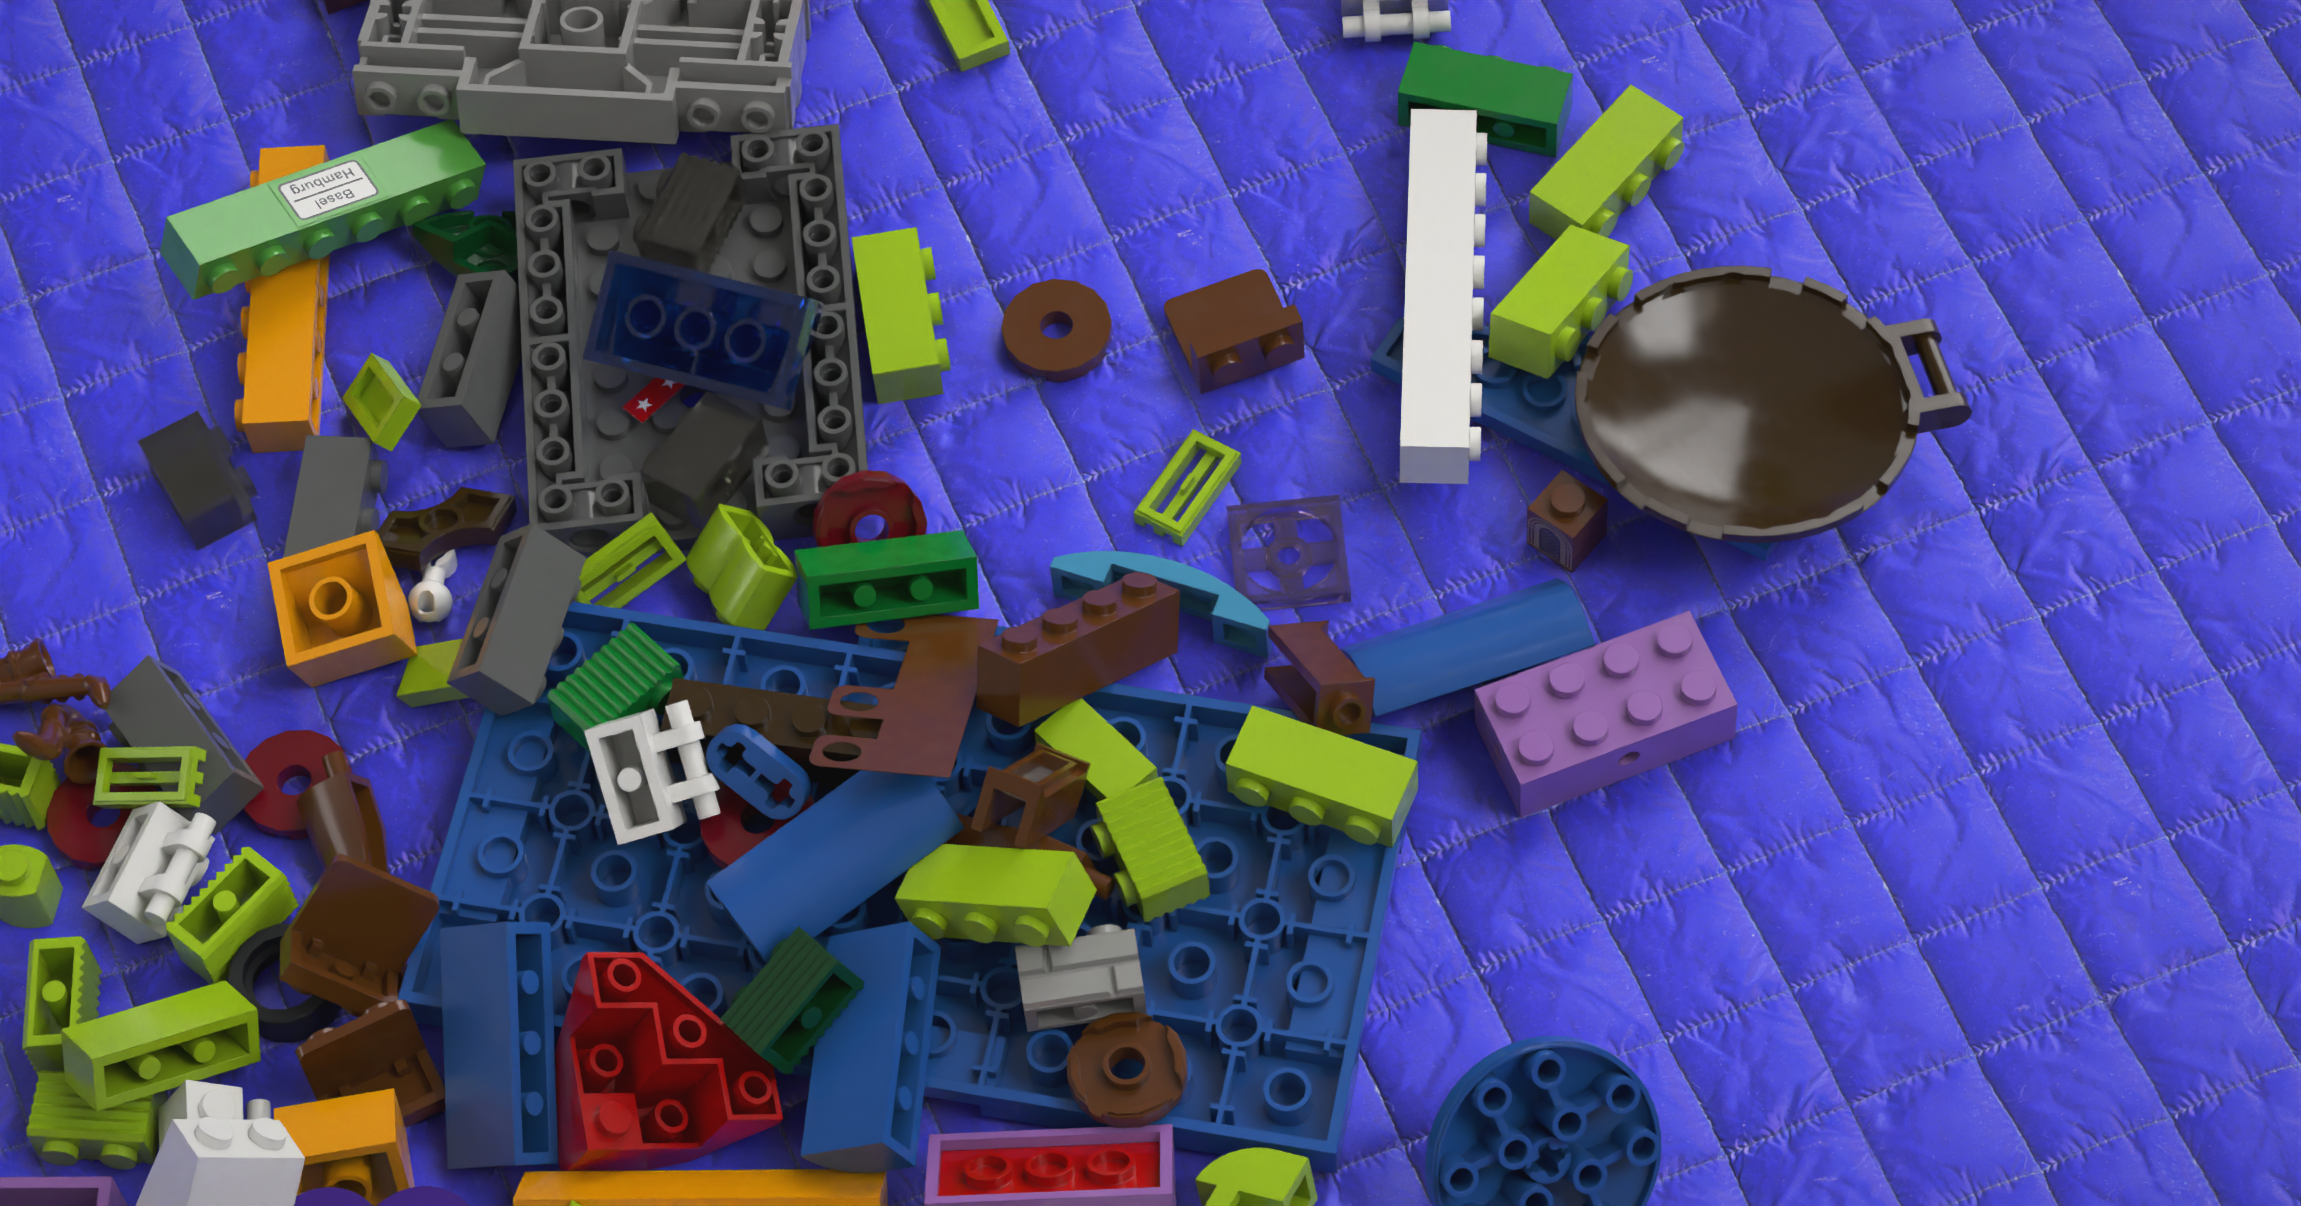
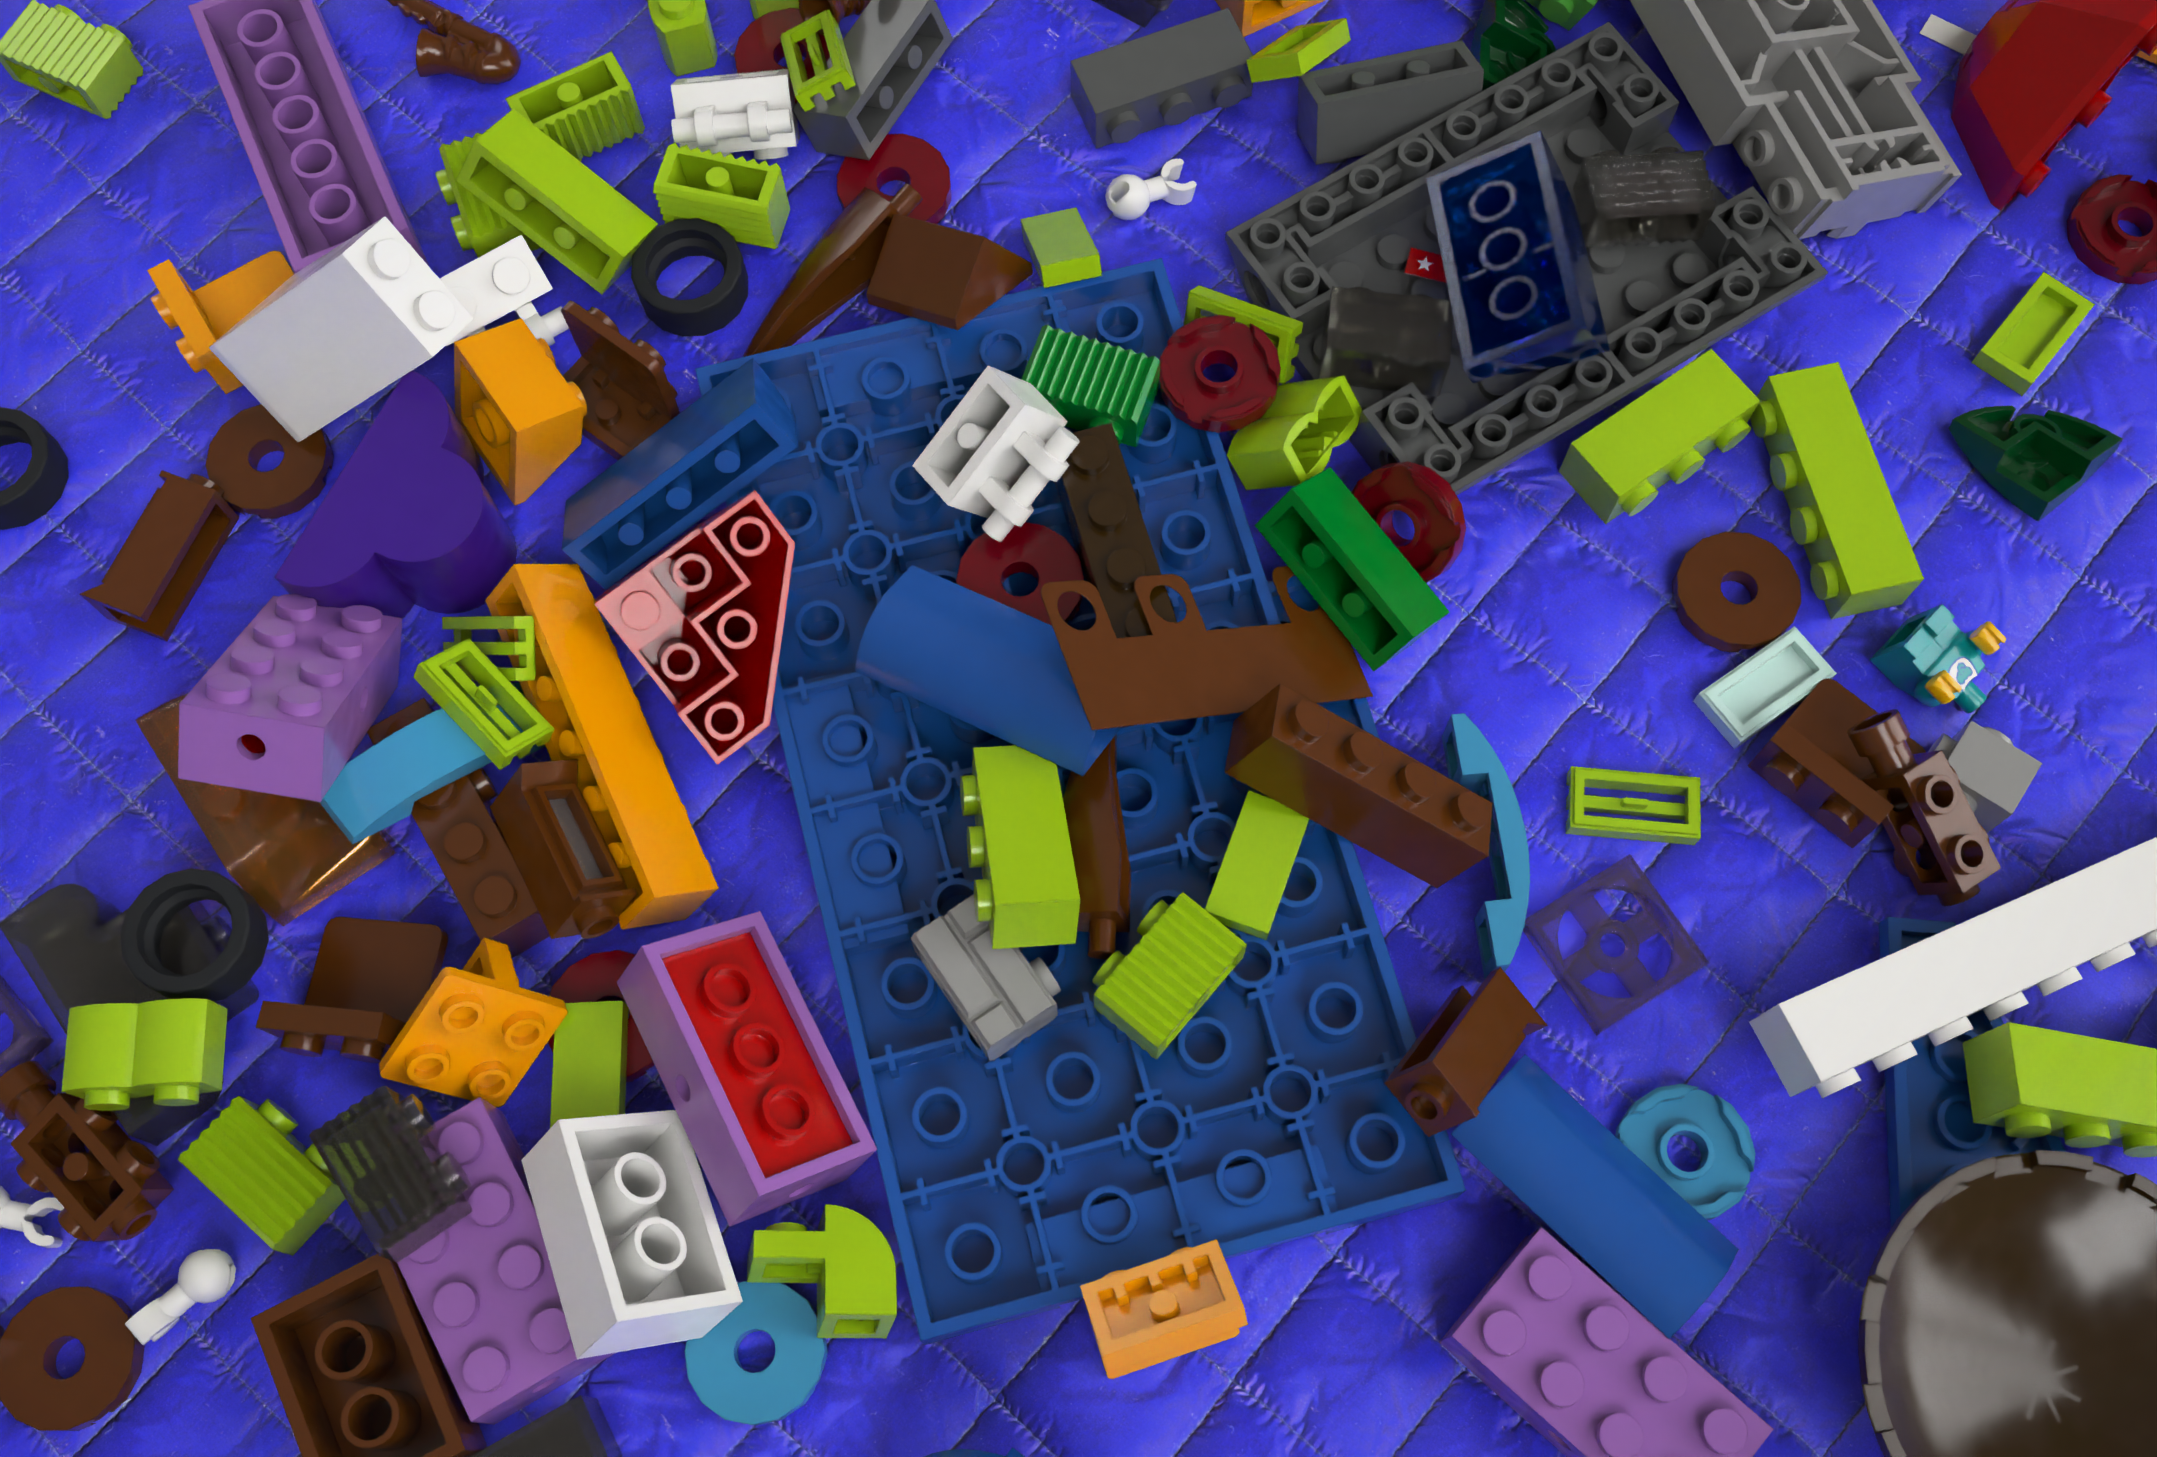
camera: 60 degrees right, 10 degrees up
light orange slope [267,530,418,688] -> none
reddish brown bracket [279,854,439,1018] -> none
dark brown tile [377,487,517,571] -> none
dark grey brick [447,523,586,716] -> none
blue beam [706,724,811,820] -> none
dark green brick [720,926,864,1075] -> none
blue brick [800,921,941,1173] -> none
reddish brown window [971,743,1091,849] -> none
reddish brown tile [1067,1012,1188,1128] -> none
lime brick [1225,705,1418,848] -> none
reddish brown brick [1527,470,1608,573] -> none
none -> reddish brown slope [866,213,1033,330]
none -> light orange bracket [1080,1239,1248,1379]
none -> dark red tile [1159,315,1281,433]
none -> dark azure tile [1615,1084,1756,1220]
none -> light aqua tile [1693,626,1837,749]
none -> lime brick [1750,362,1924,619]
none -> reddish brown brick [1847,709,2001,906]
none -> teal piece [1870,604,2006,714]
none -> light grey brick [1928,721,2042,833]
none -> dark green brick [1948,406,2123,521]

